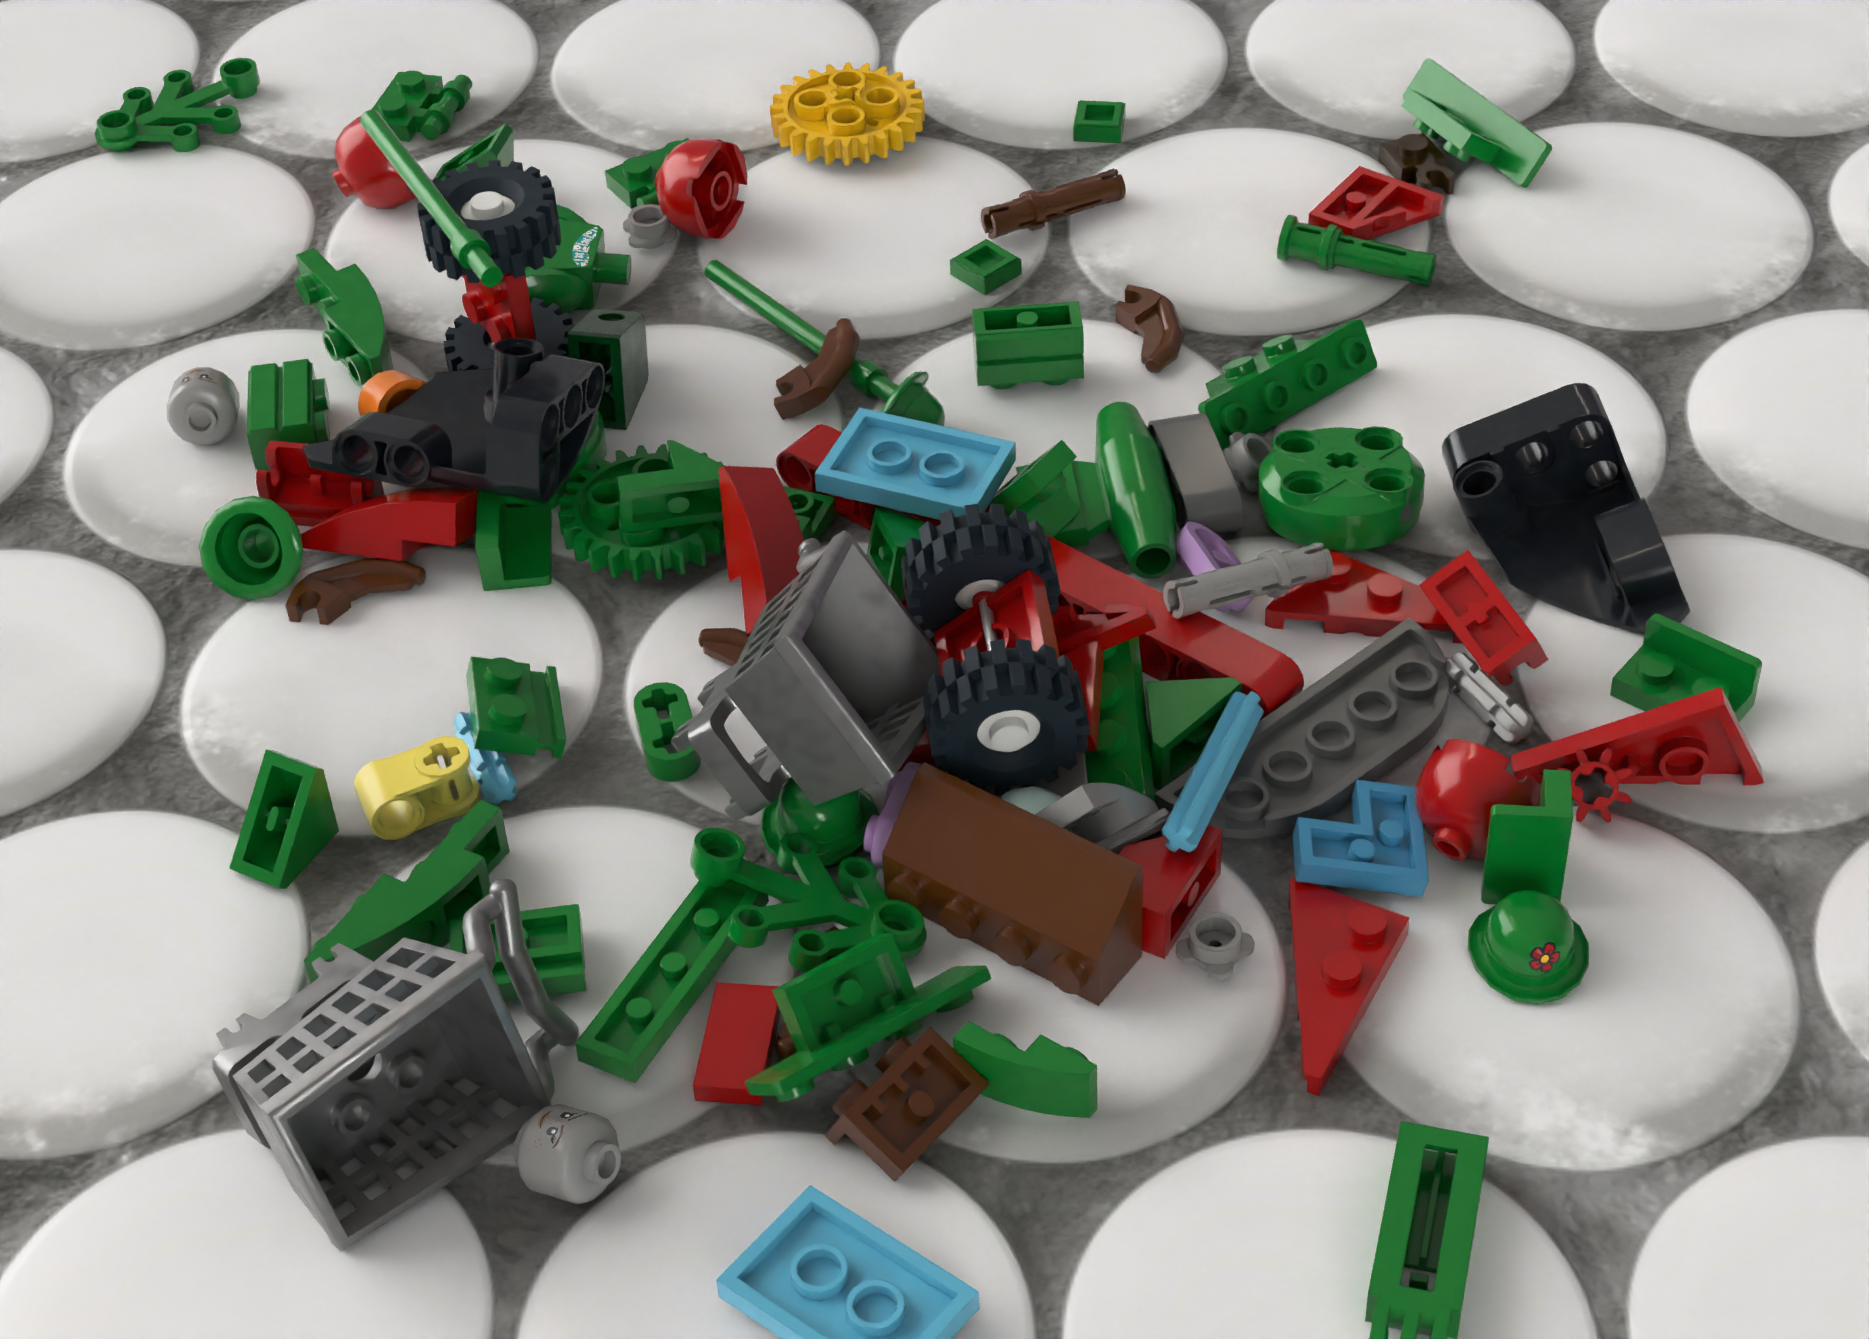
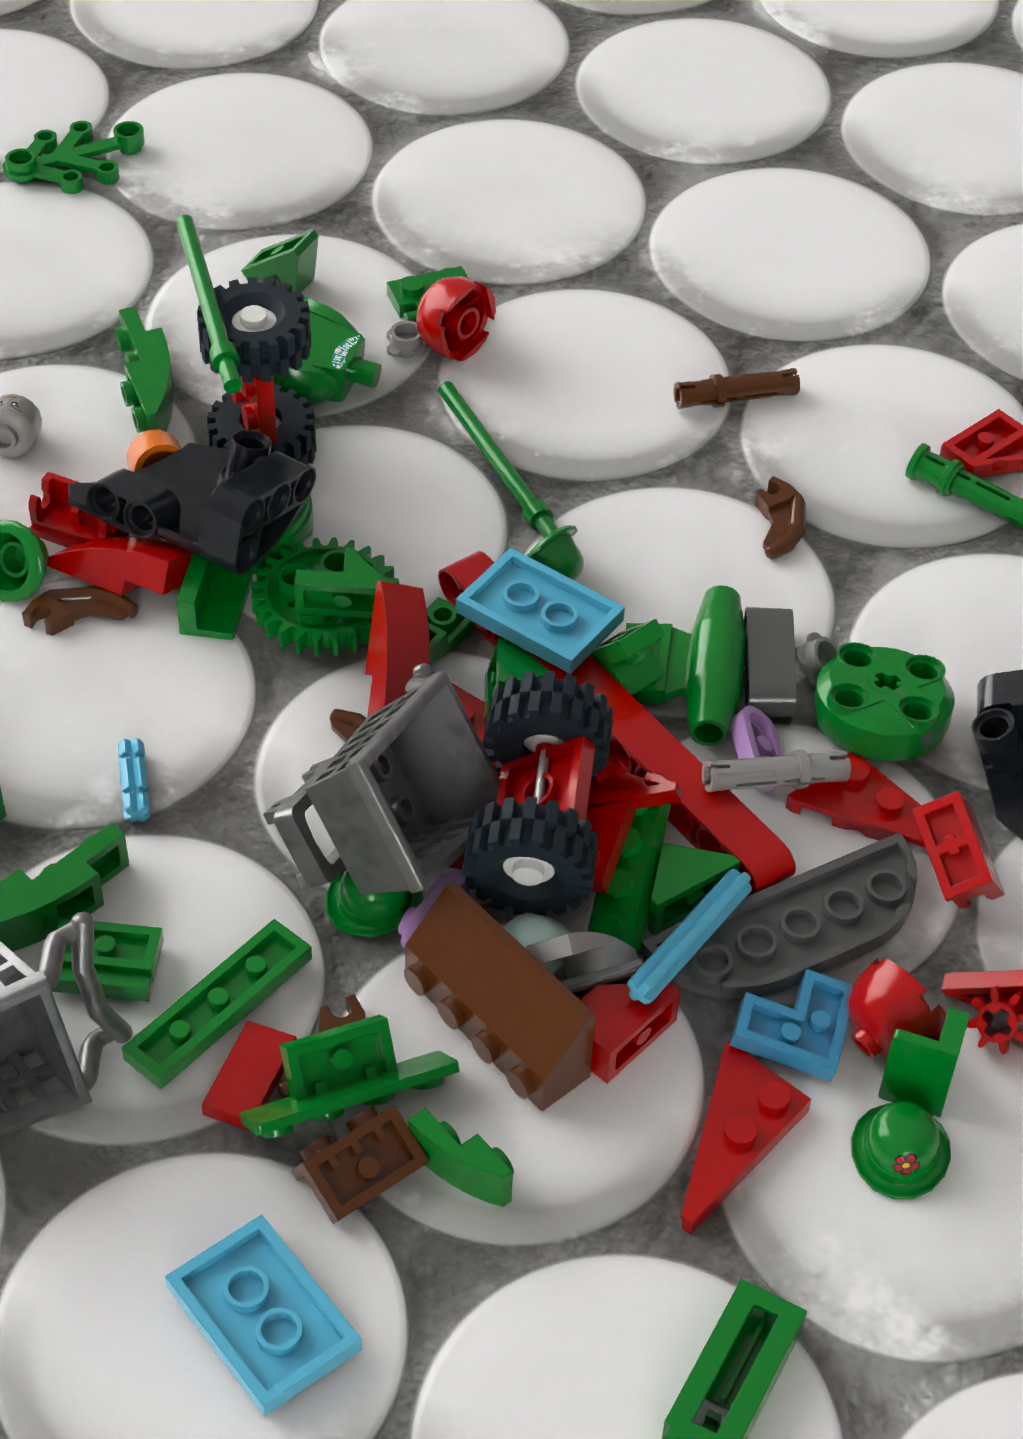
camera: 10 degrees right, 5 degrees up
green brick [247,359,330,471] -> none
red cylinder [332,109,416,209] -> none
light yellow piece [354,736,481,840] -> none
green plate [371,71,472,142] -> none
green plate [466,656,566,759] -> none
light grey head [514,1104,621,1204] -> none
dark green torso [567,309,649,430] -> none
green beam [633,682,701,782] -> none
green plant [690,828,927,972] -> none
yellow gear [770,62,925,166] -> none
reddish brown piece [773,318,860,420] -> none
green tile [950,239,1022,295] -> none
green brick [972,301,1084,389] -> none
green tile [1073,100,1126,143] -> none
light grey plate [1176,912,1254,979] -> none
green bracket [1198,319,1377,451] -> none
light grey axle [1445,652,1534,745] -> none

